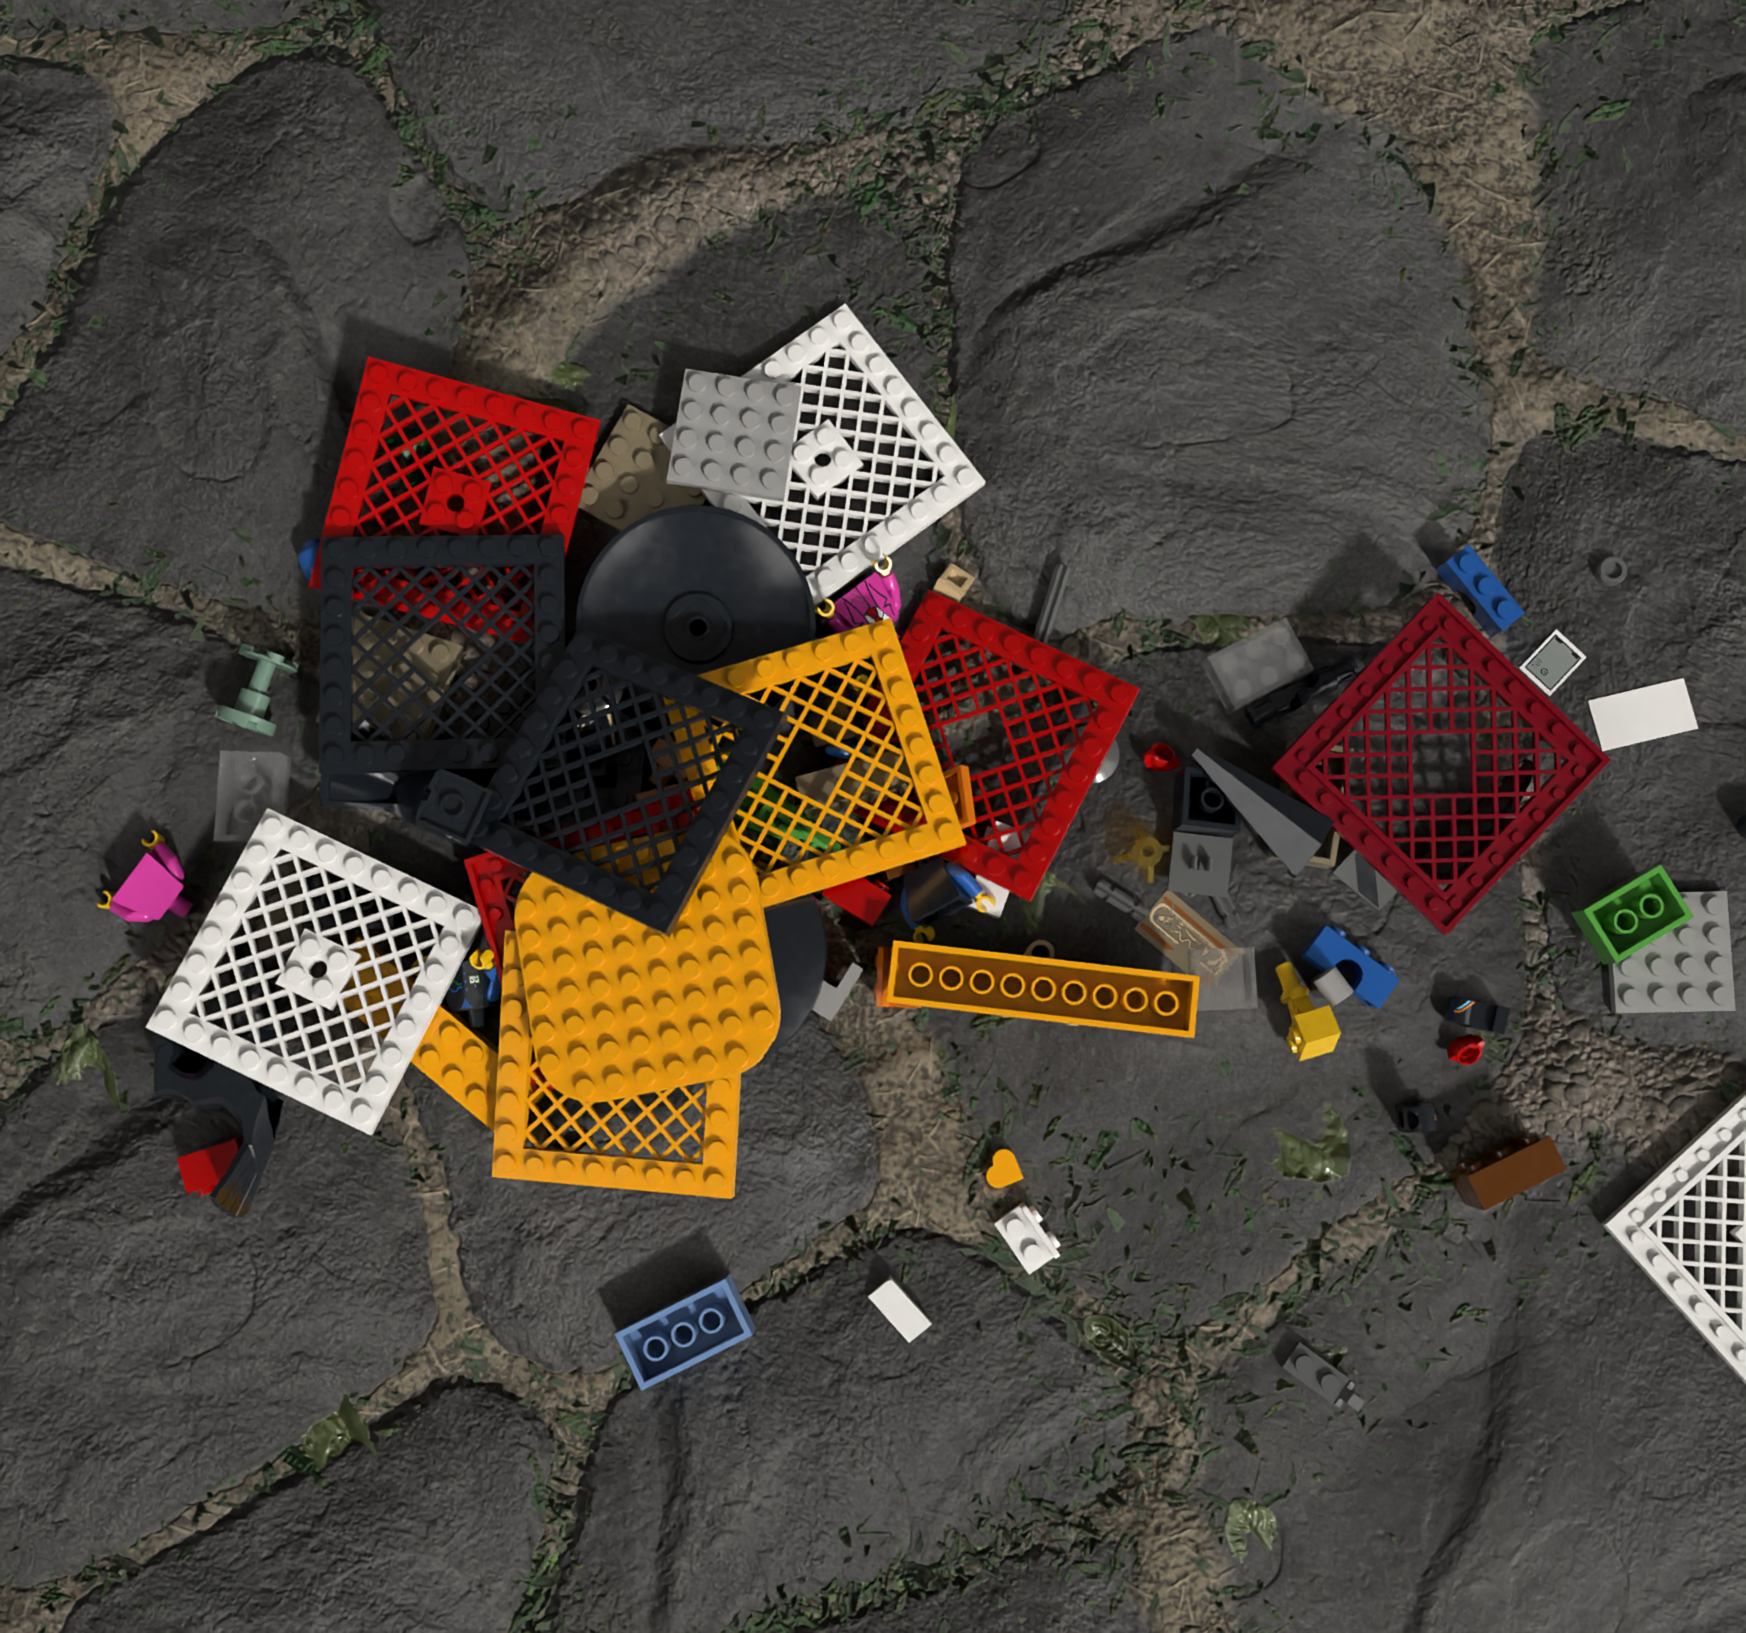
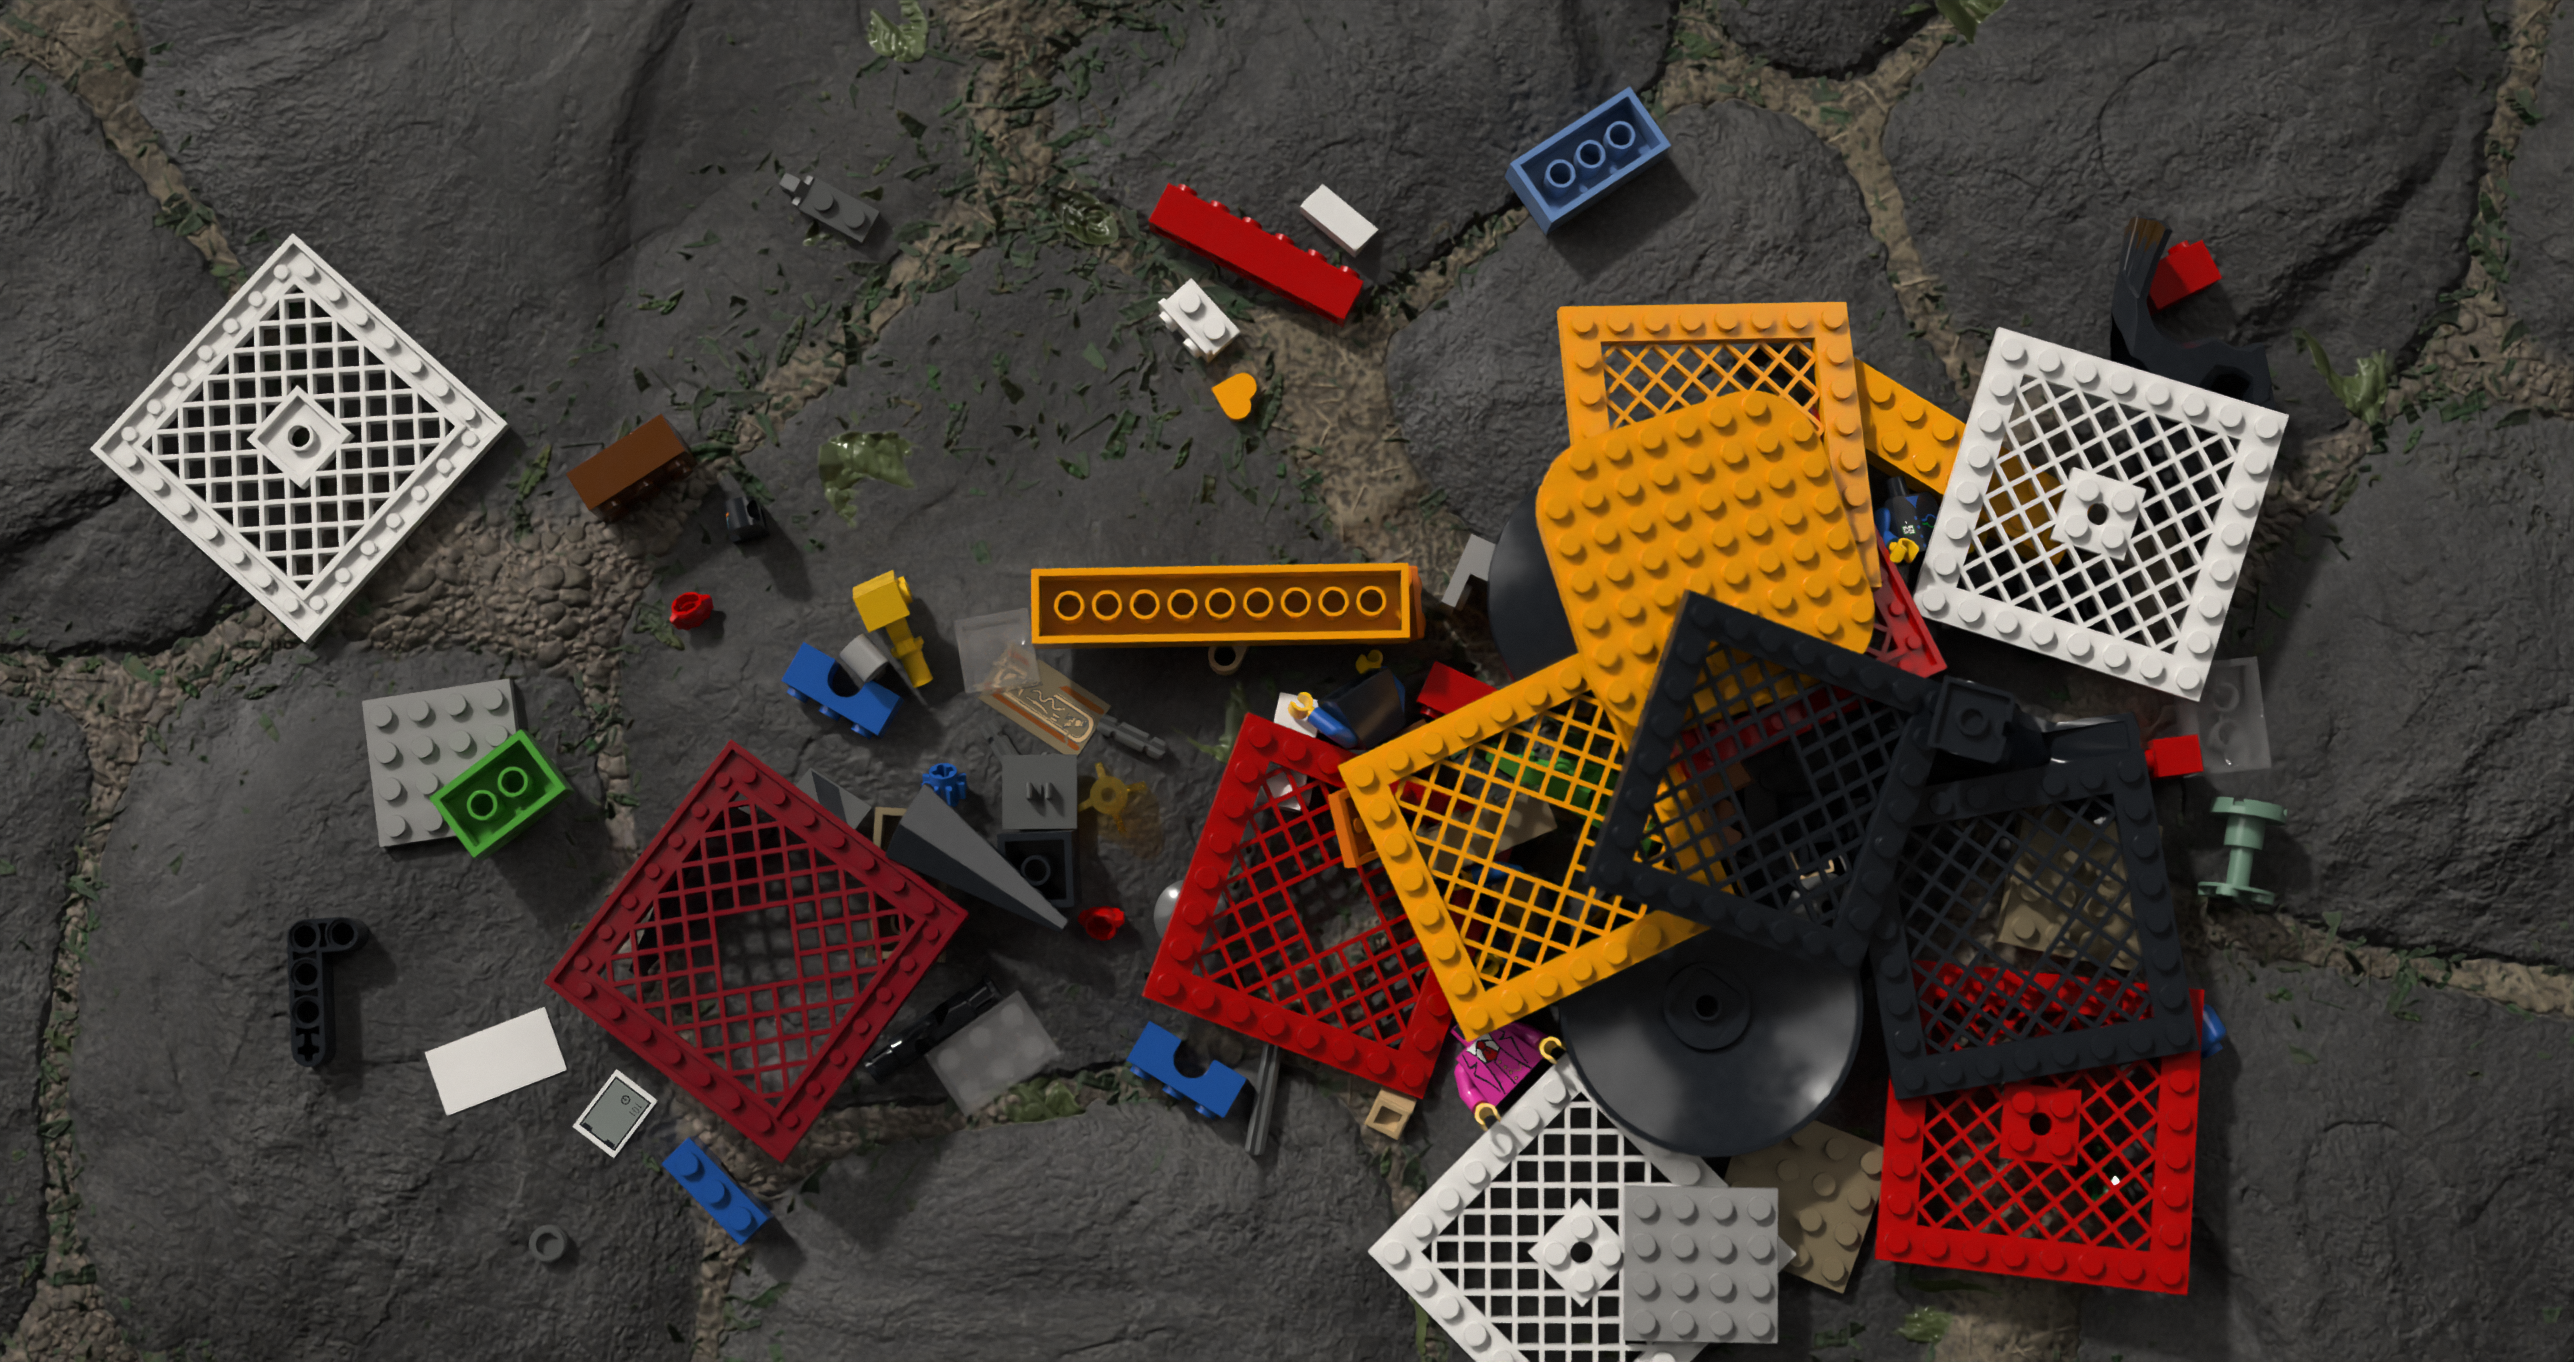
camera: 170 degrees right, 0 degrees up
dark pink torso [97,830,193,922] -> none
black leg [1445,997,1510,1034] -> none
none -> blue gear [921,763,967,807]
none -> blue arch [1126,1021,1247,1120]
none -> red brick [1148,183,1364,328]
none -> red brick [2140,734,2204,782]

